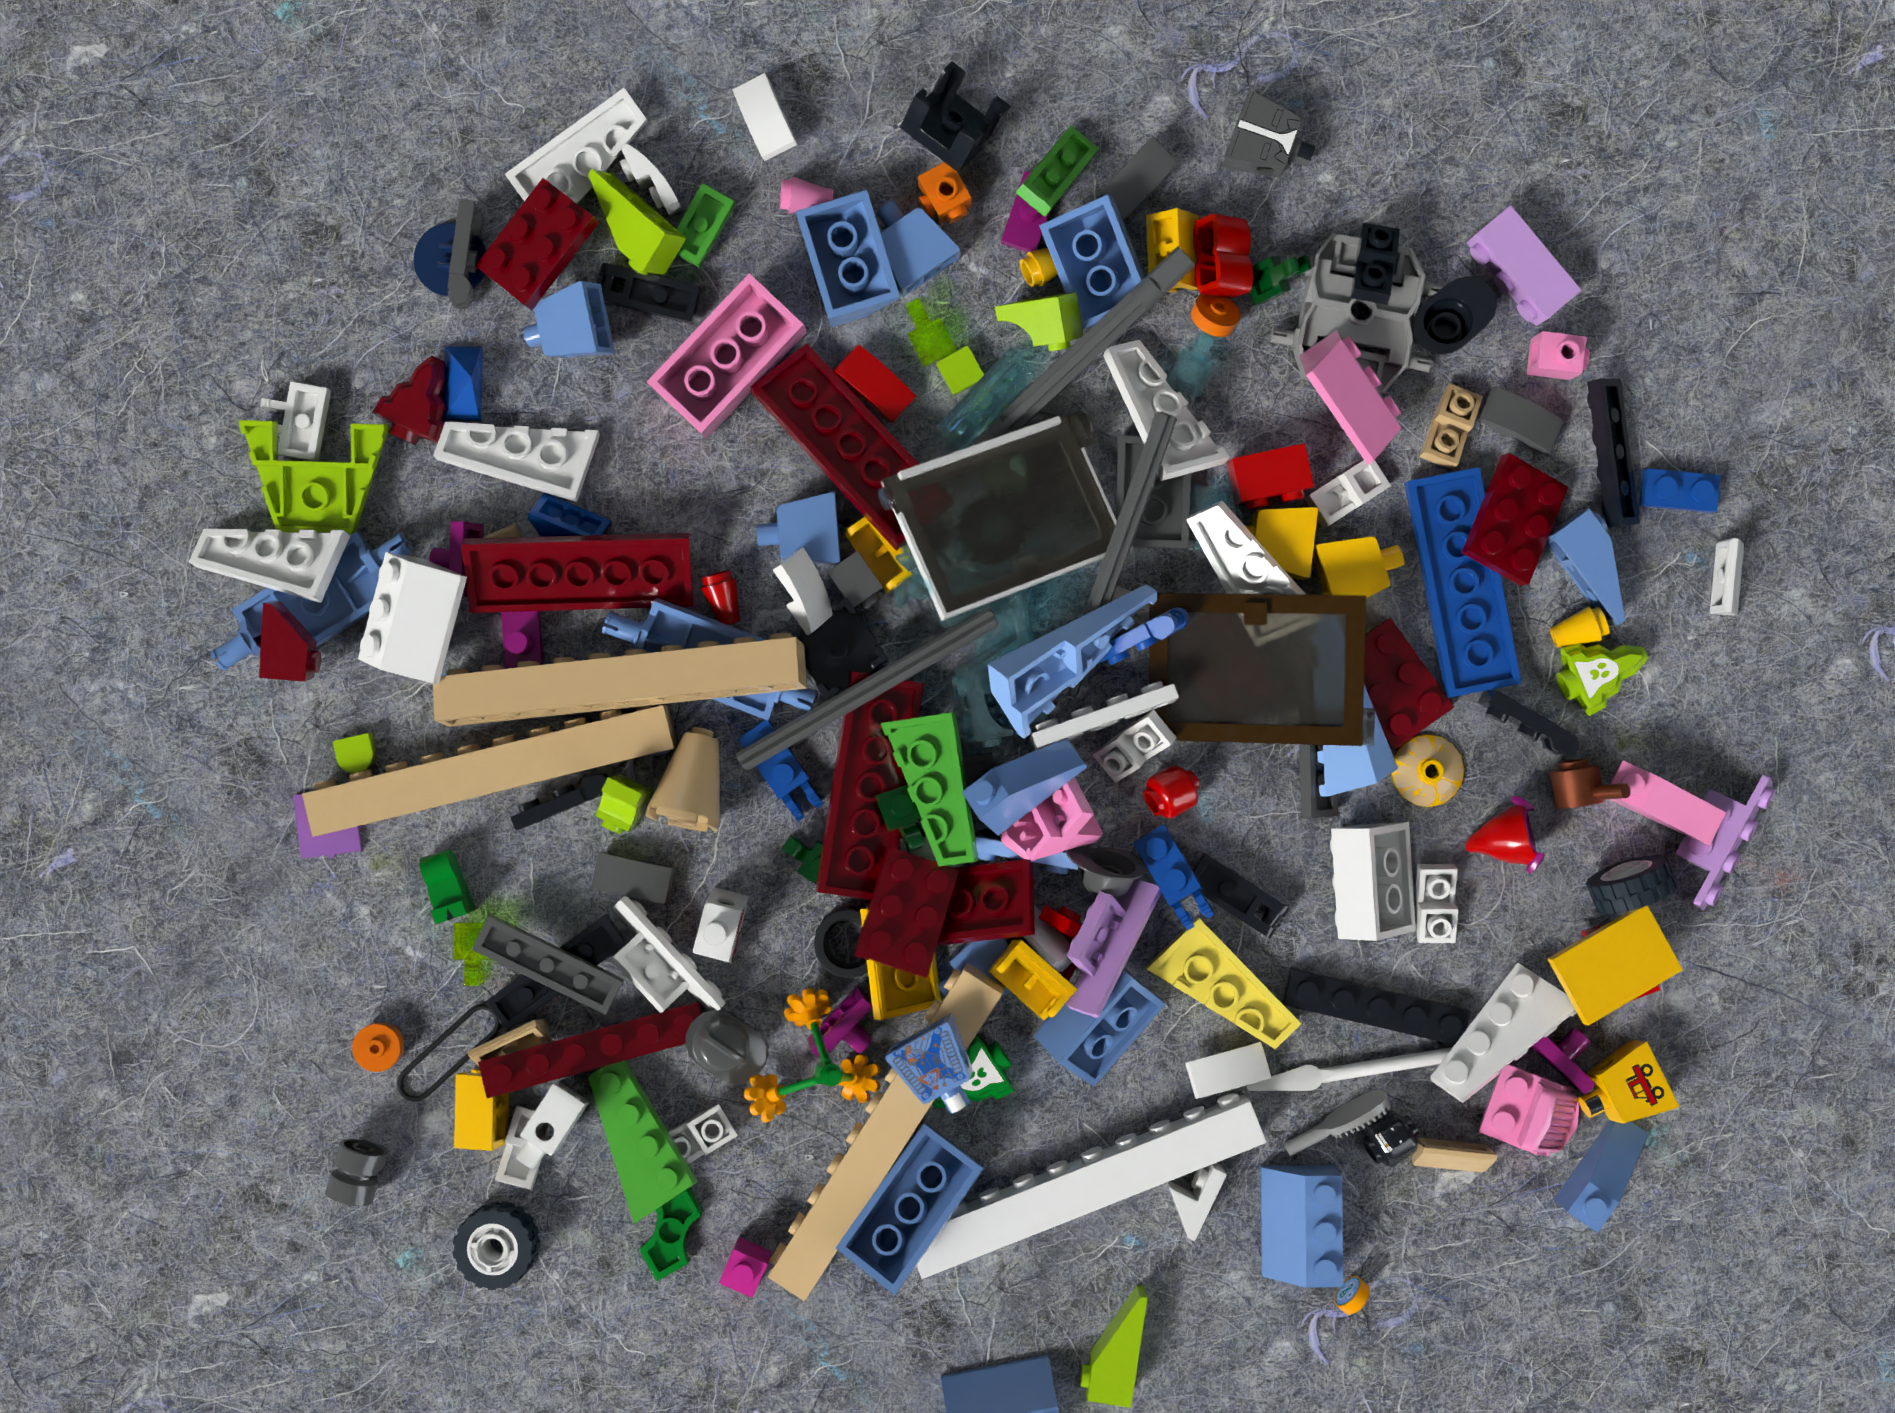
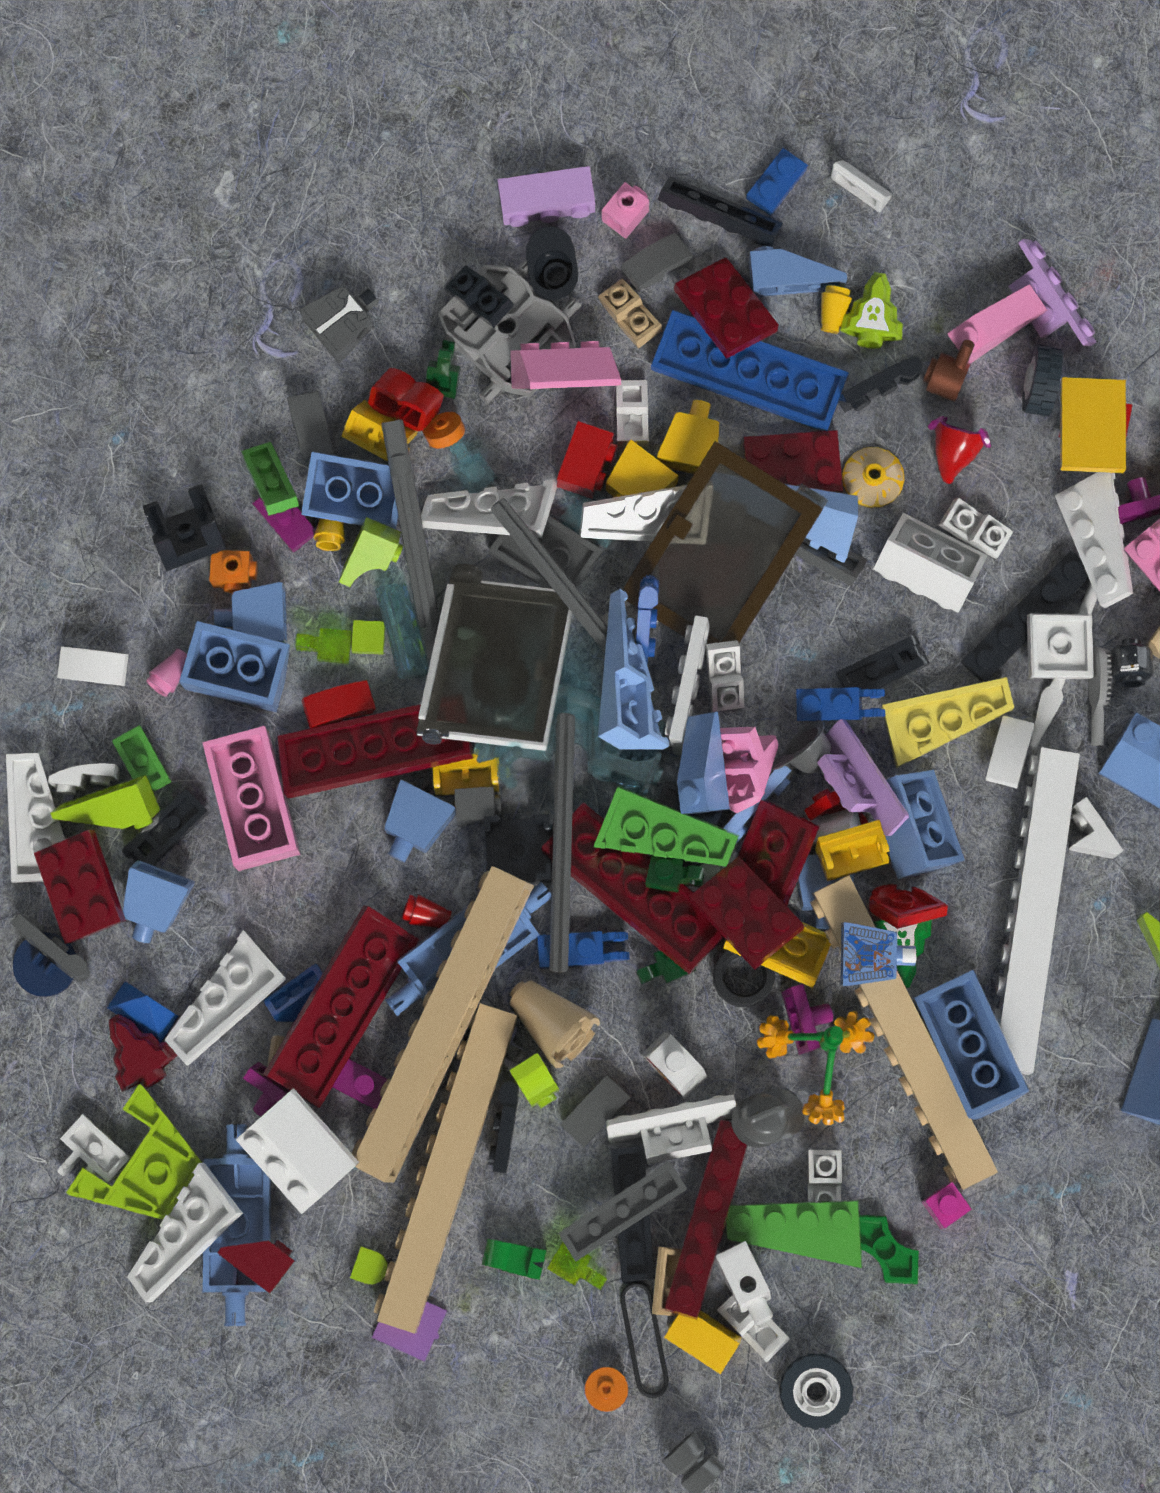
camera: 60 degrees left, 10 degrees down
white slope [773,547,833,635] -> none
red head [1143,764,1200,819] -> none
none -> red tile [868,884,948,929]
none -> white tile [1027,613,1094,679]

